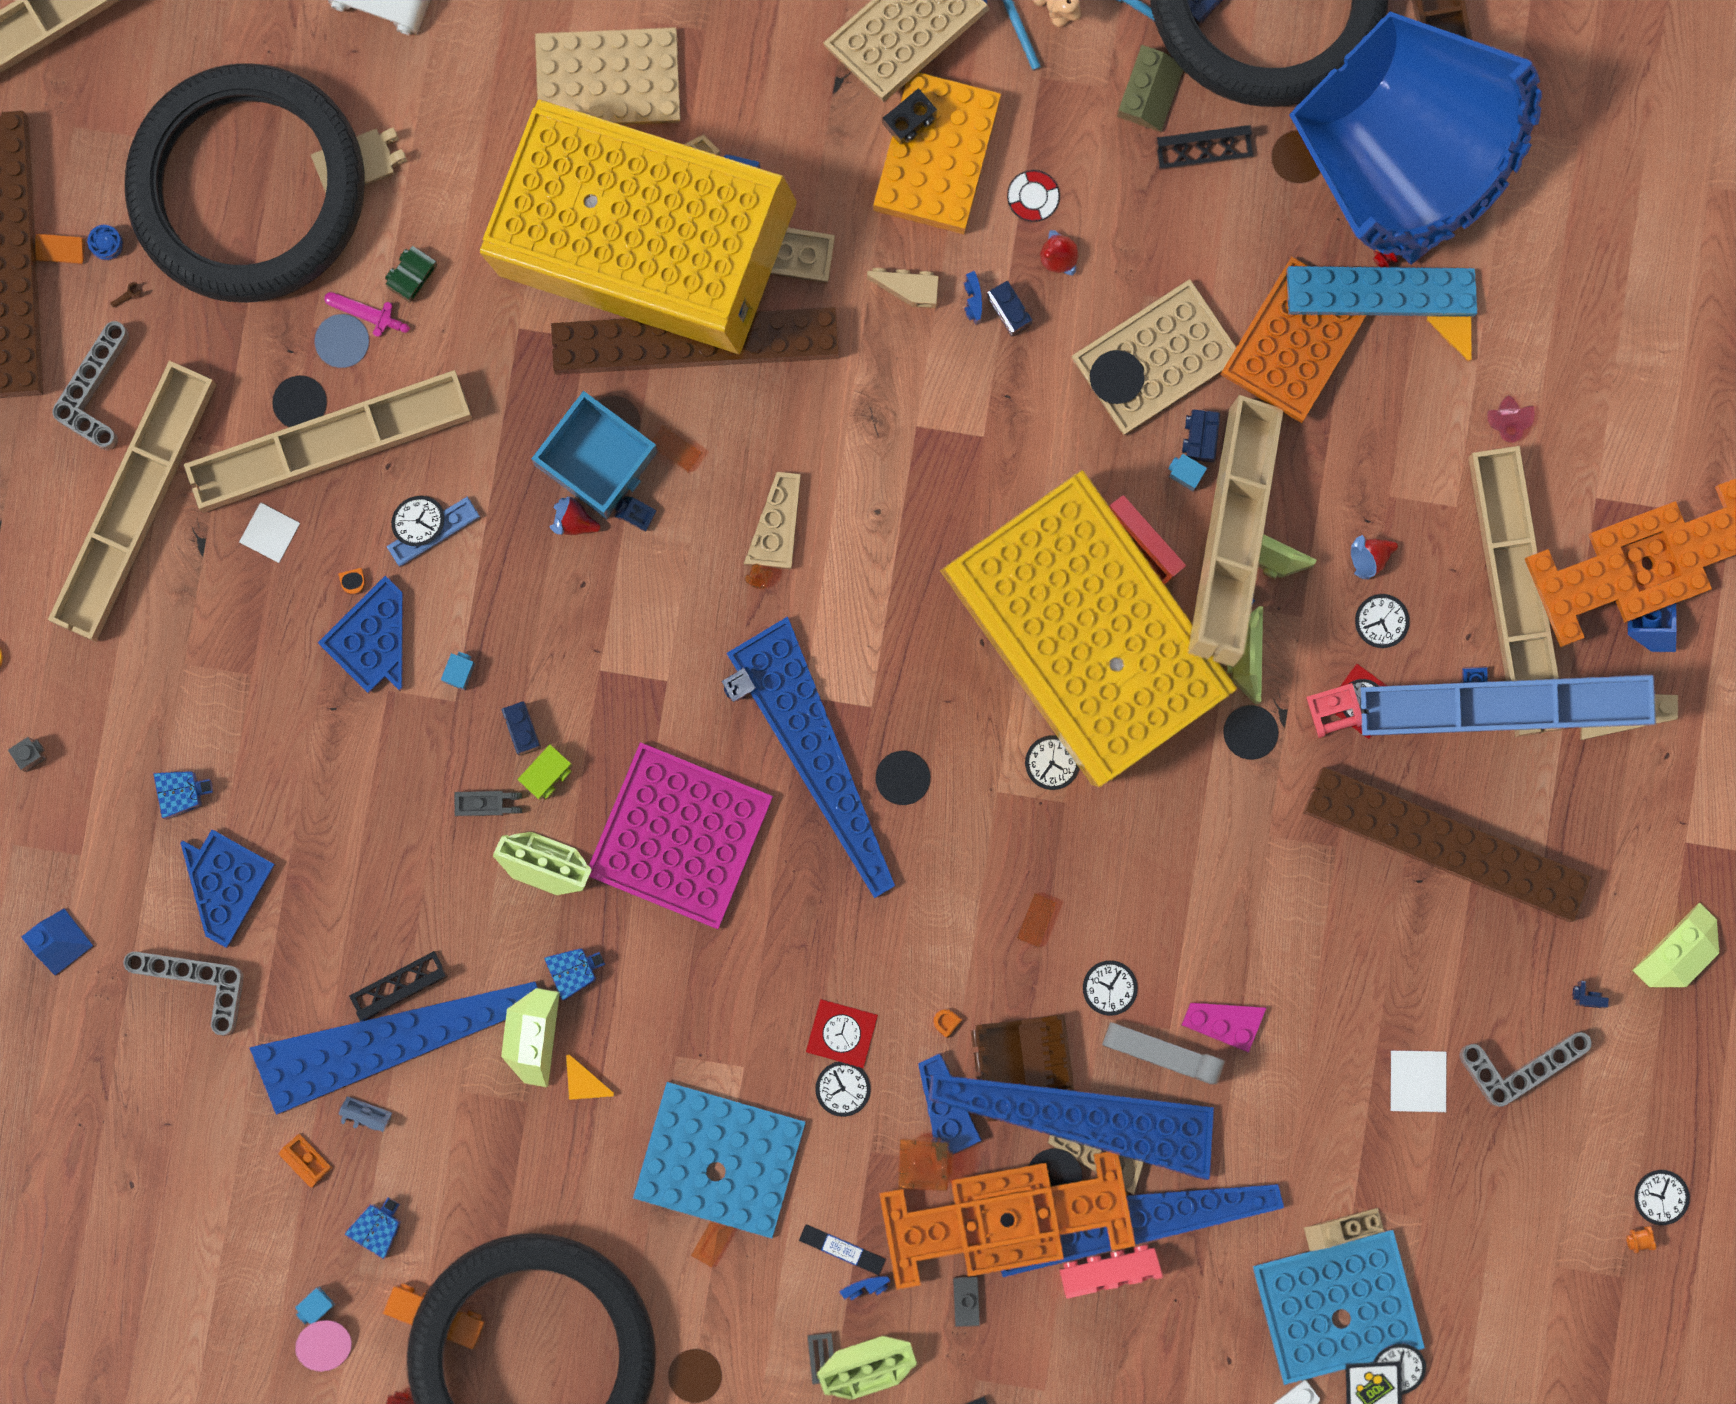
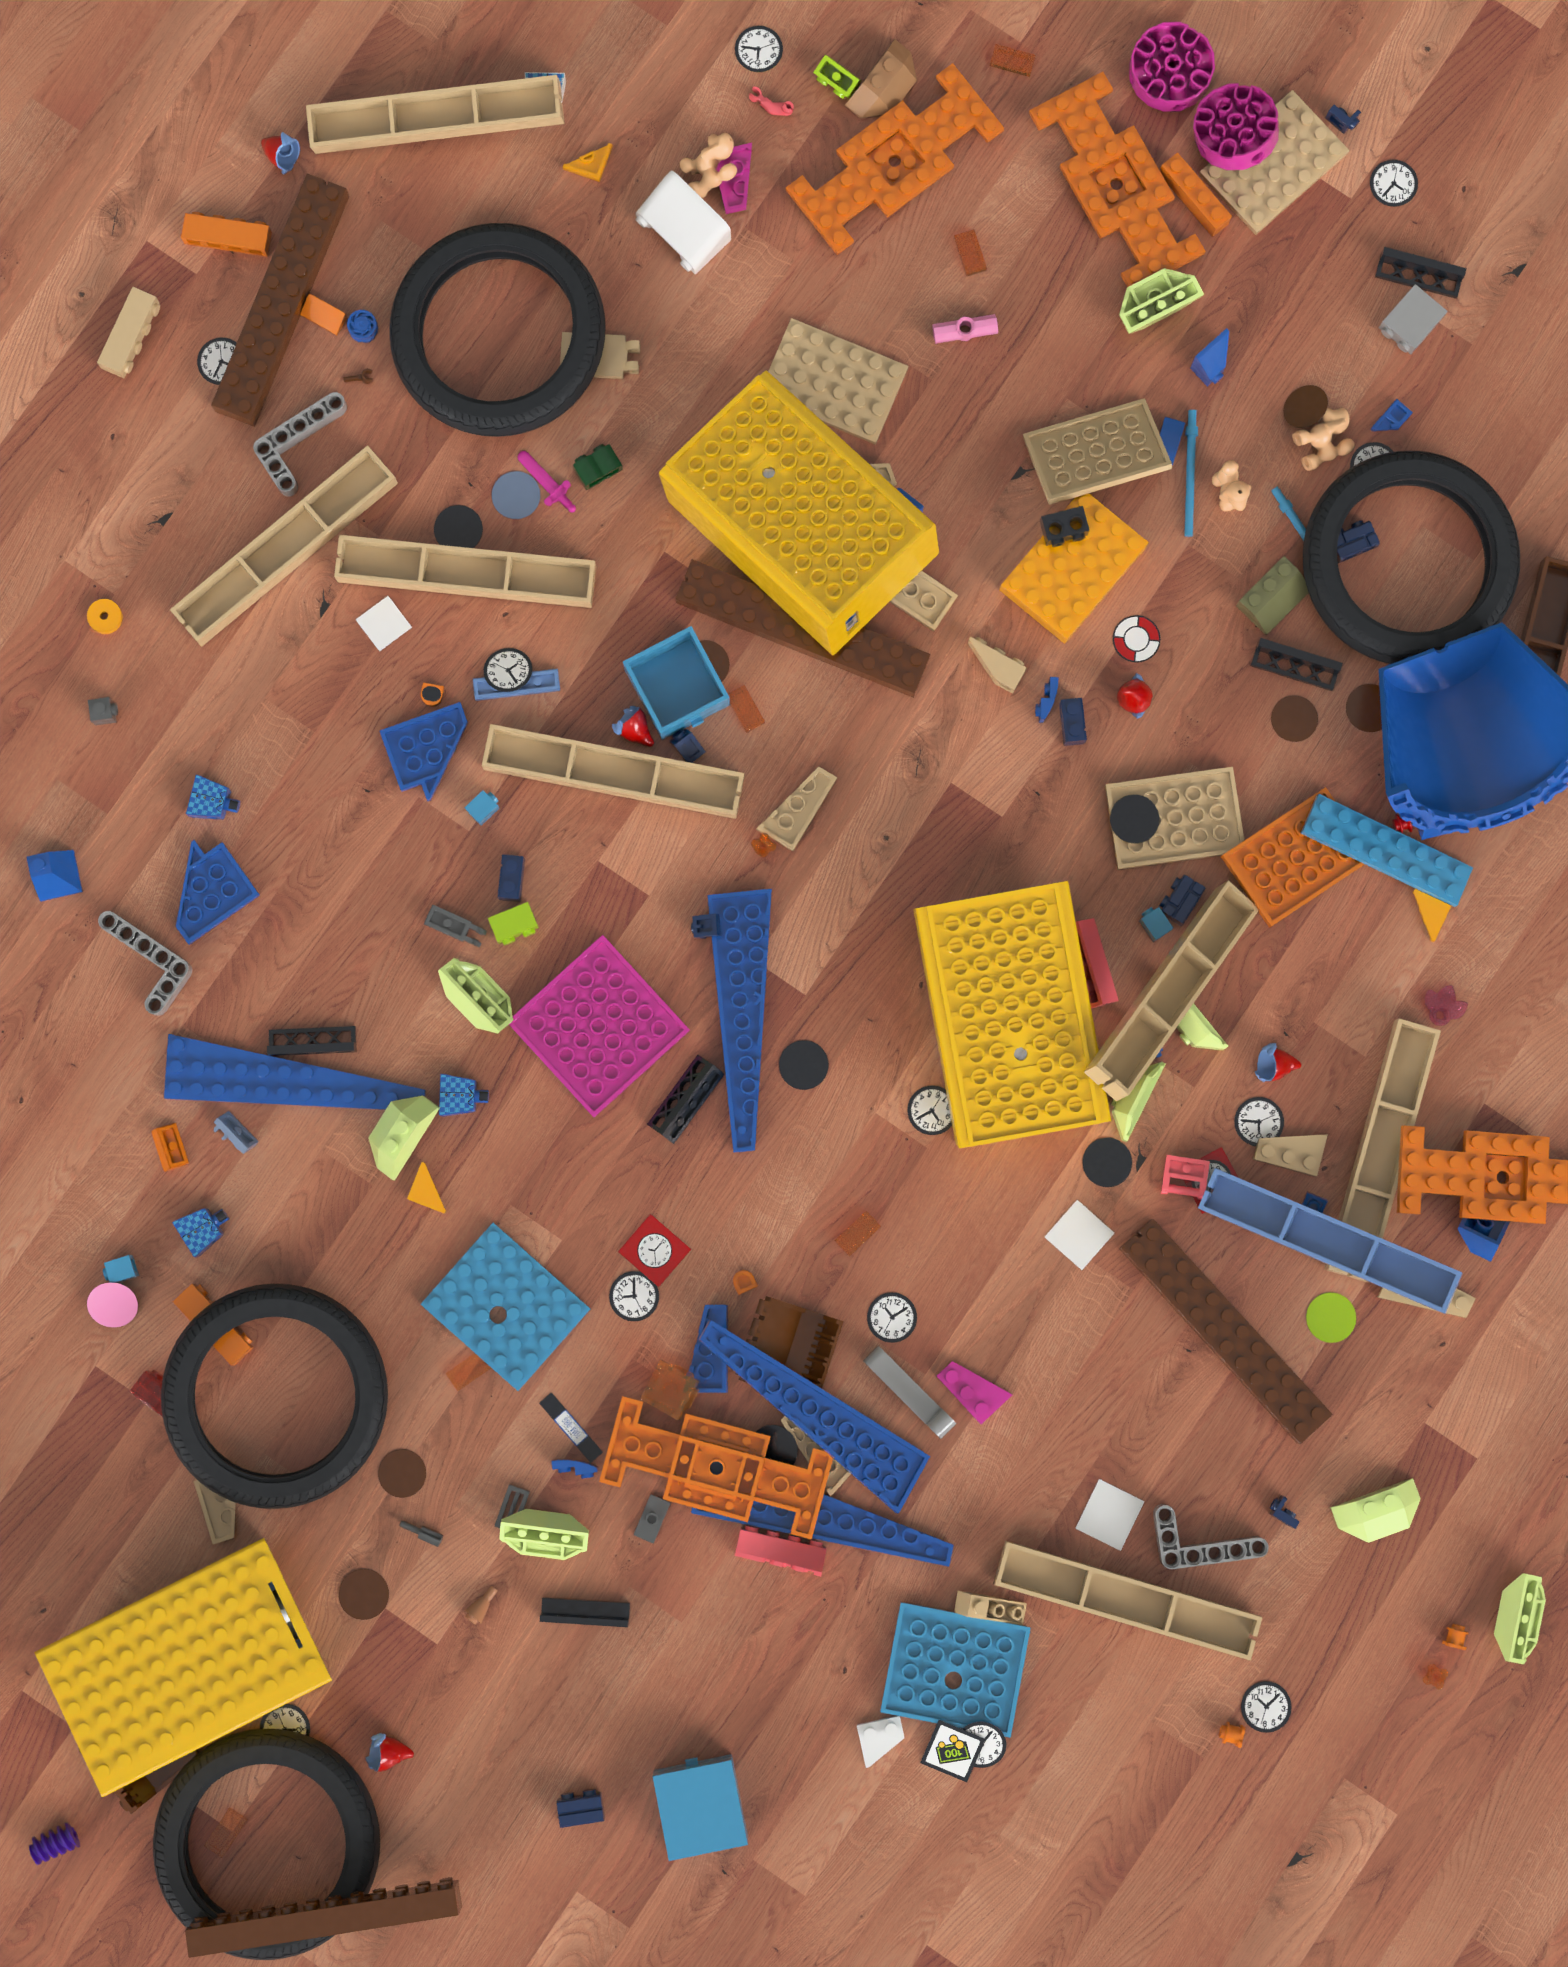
camera: 25 degrees right, 0 degrees up
none -> tan piece [482,724,745,819]
none -> black fence [647,1055,725,1144]
none -> tan piece [993,1540,1262,1661]
none -> white sticker [1045,1200,1114,1270]
none -> tan wing [1253,1134,1328,1177]
none -> reddish brown sticker [1271,696,1318,742]
none -> lime sticker [1306,1293,1356,1343]

